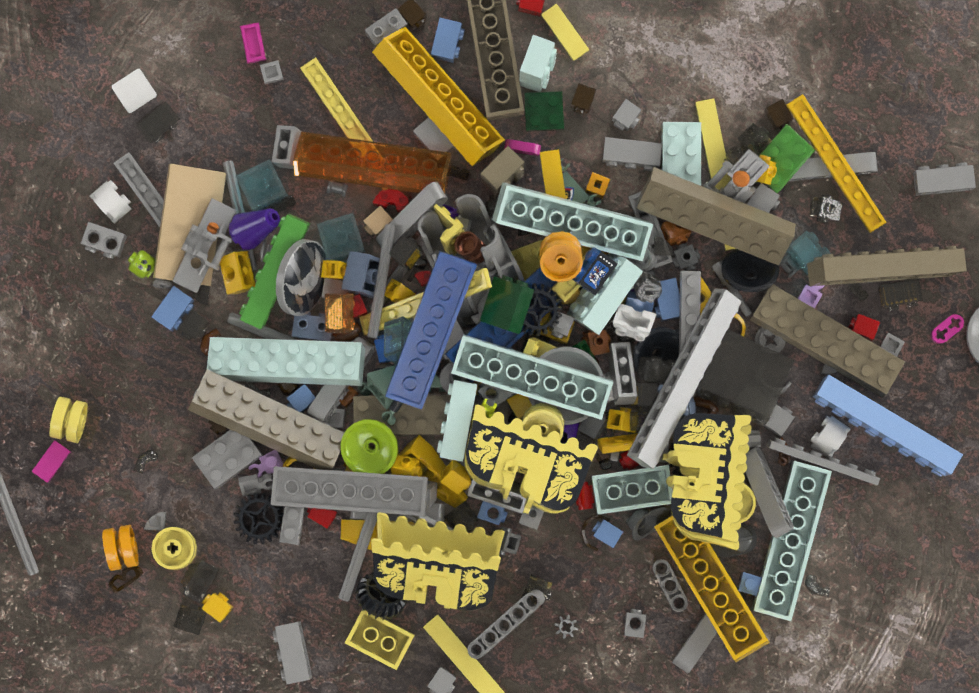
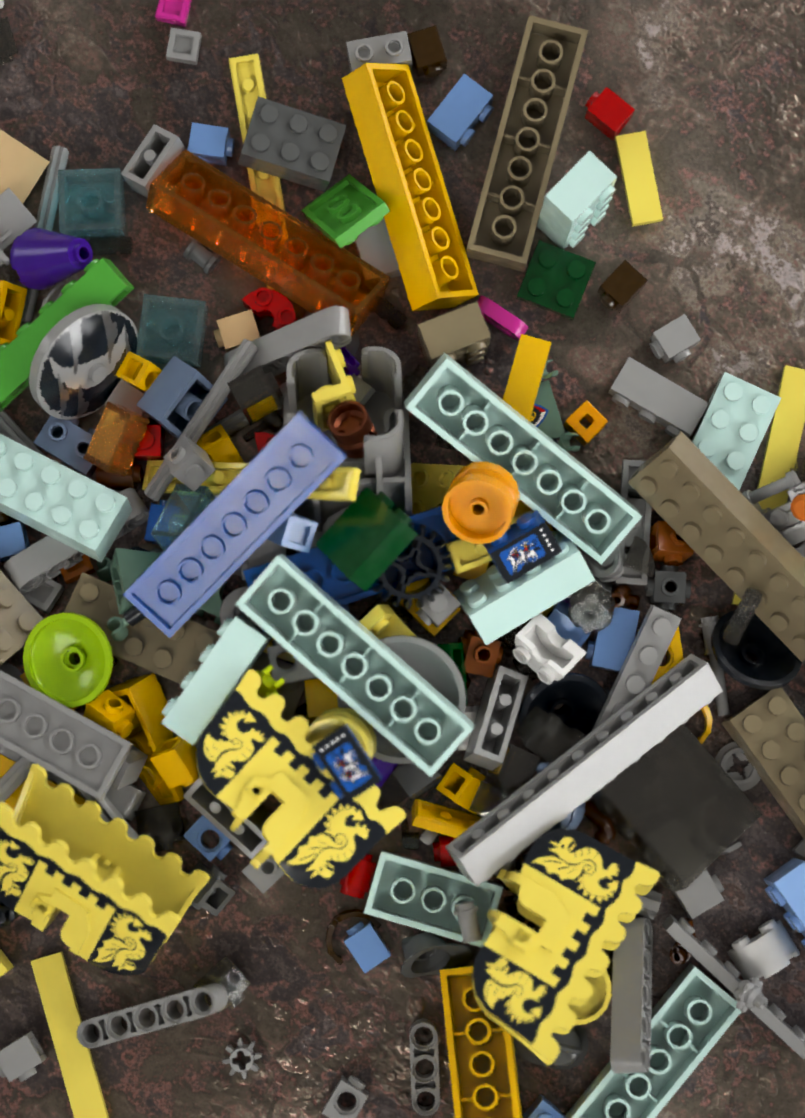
camera: 20 degrees right, 0 degrees up
none -> light grey brick [163,435,216,491]
none -> medium blue brick [187,122,235,166]
none -> dark grey brick [238,96,346,192]
none -> medium blue brick [267,513,318,553]
none -> bright green plate [301,174,390,249]
none -> brick [311,724,383,802]
none -> light grey pin [453,901,483,943]
none -> reddish brown arm [609,585,640,610]
none -> clear smoke axle [723,588,762,645]
none -> light grey plant [734,977,768,1013]

